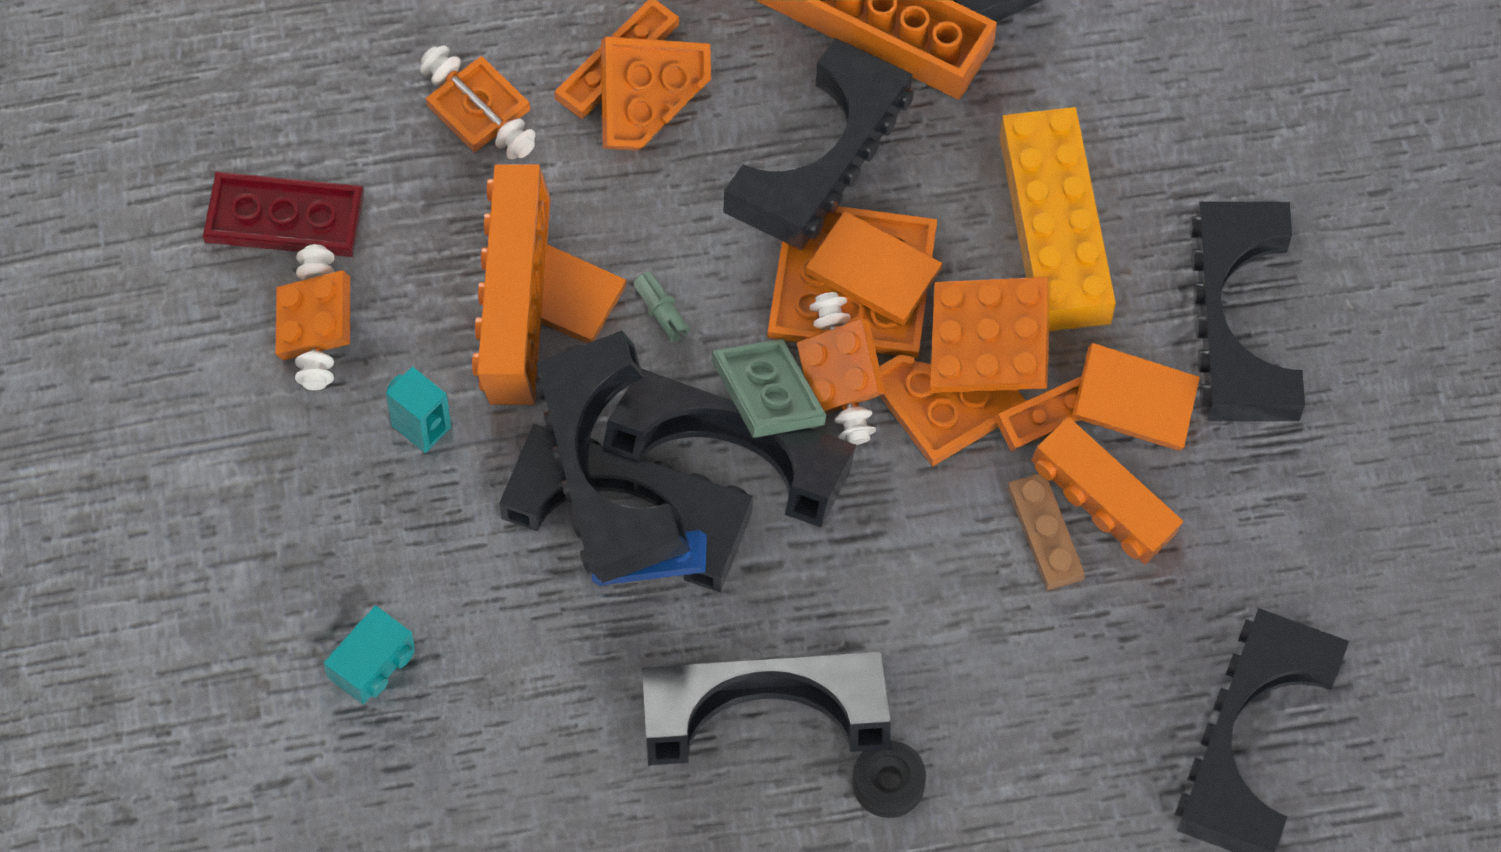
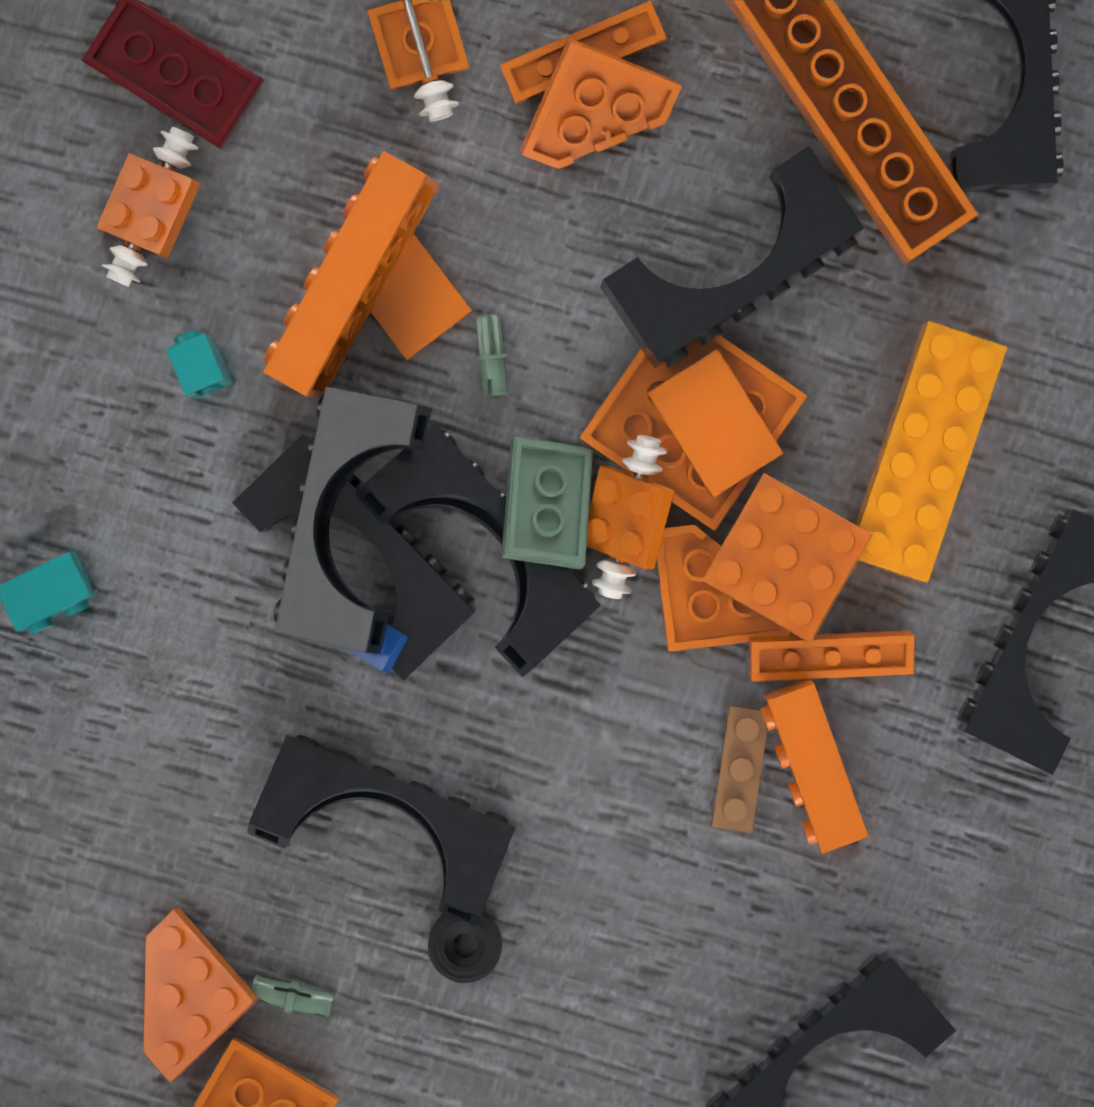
camera: 25 degrees right, 25 degrees up
orange tile [1072,343,1200,451] -> none

